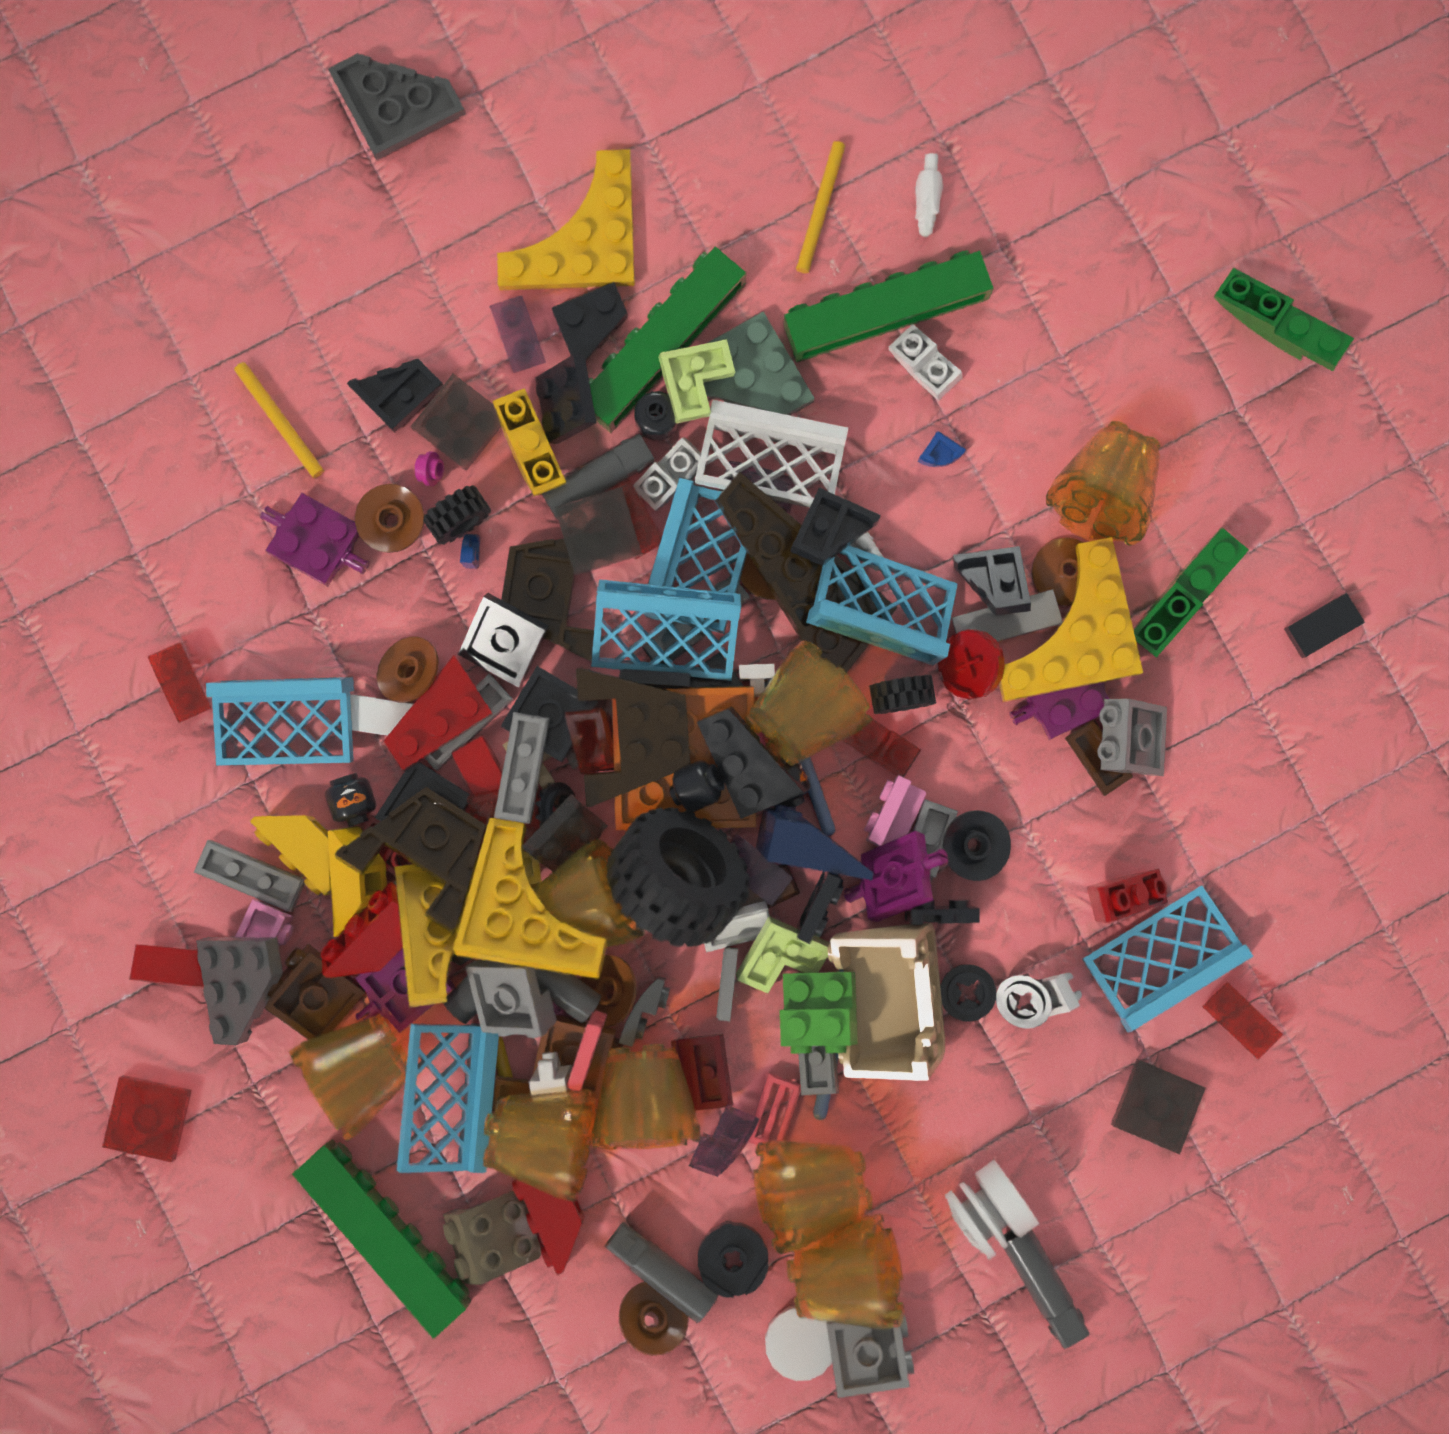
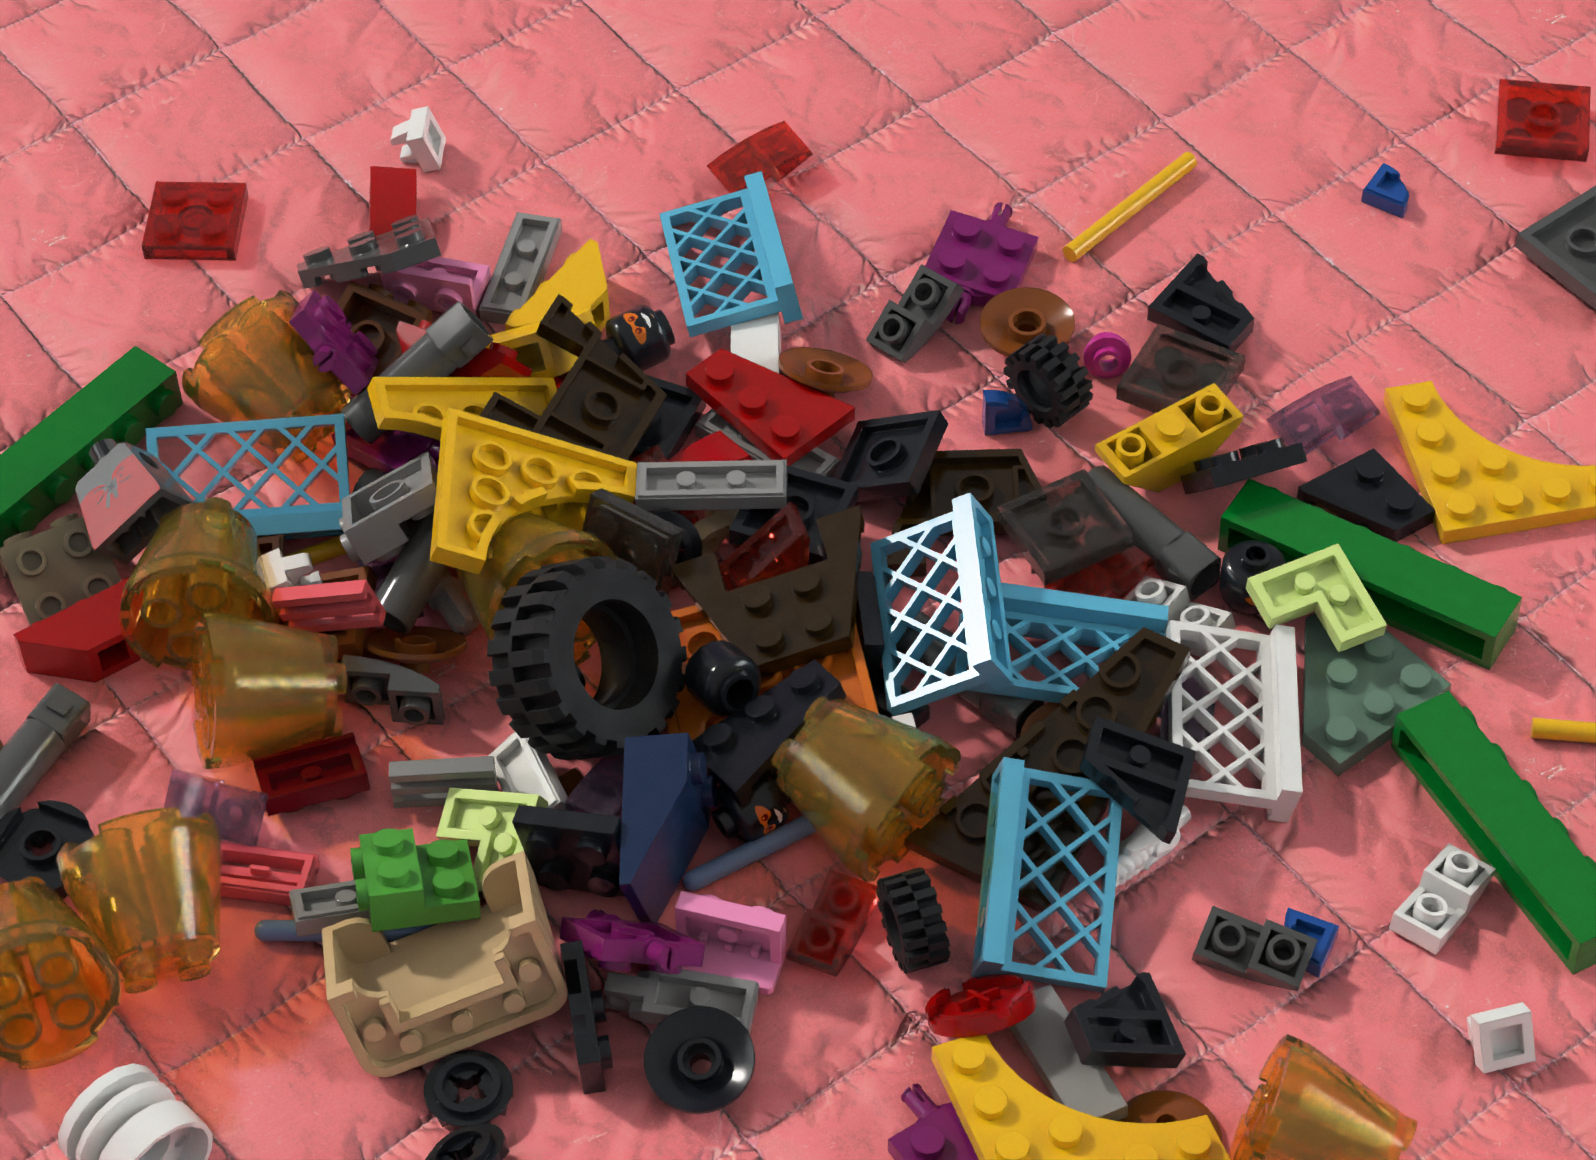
camera: 80 degrees right, 35 degrees down
none -> torso [75,439,193,564]
none -> magenta plate [289,290,379,395]
none -> dark grey piece [340,301,494,444]
none -> white tile [390,106,446,173]
none -> dark grey slope [866,264,965,363]
none -> dark grey slope [1191,906,1318,991]
none -> blue tile [1361,163,1409,218]
none -> white tile [1467,1002,1536,1074]
none -> clear red plate [1494,79,1591,162]

